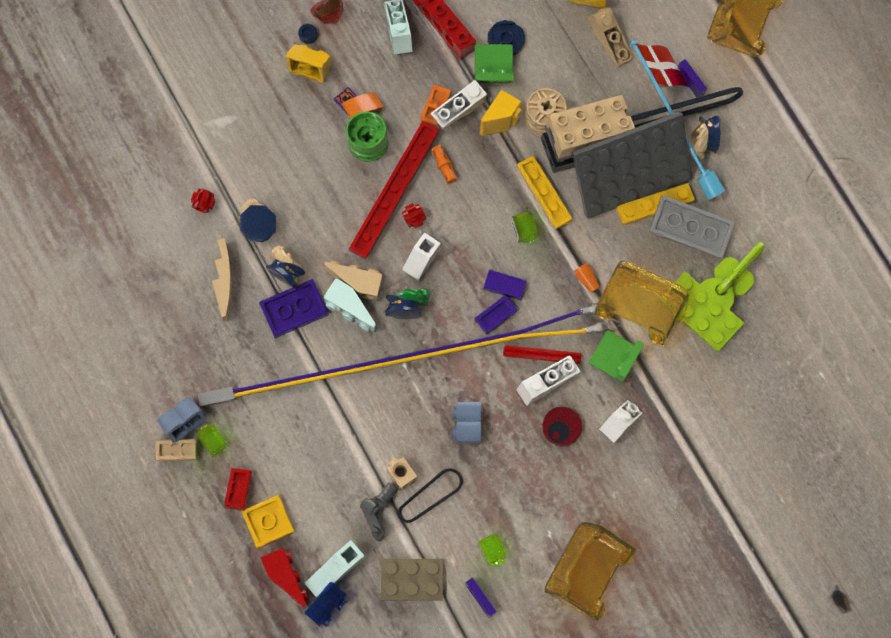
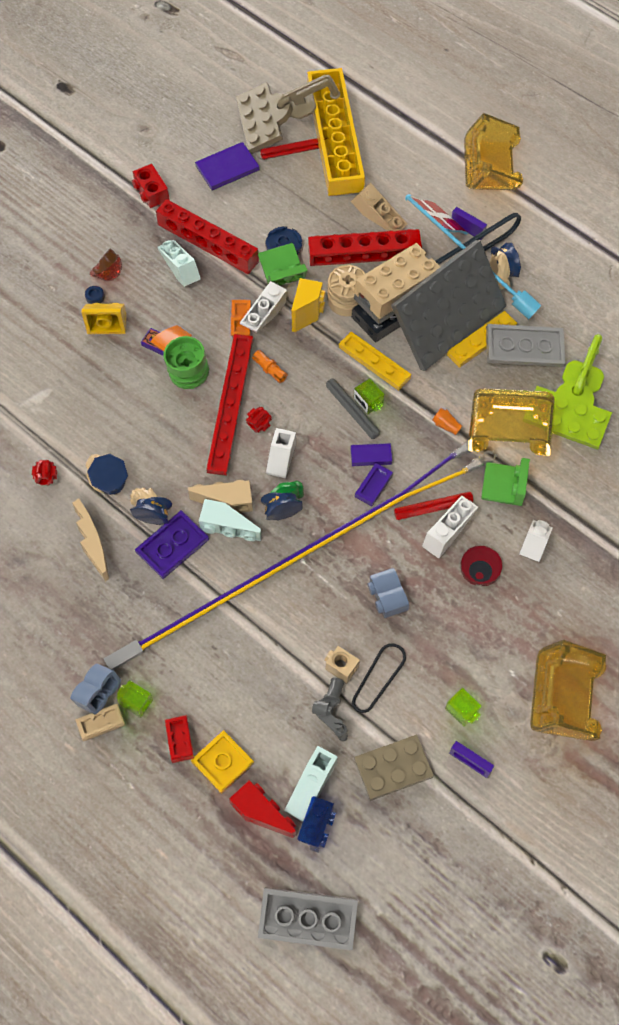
camera: 15 degrees left, 10 degrees down
none -> red brick [308,229,422,266]
none -> dark grey axle [326,378,380,439]

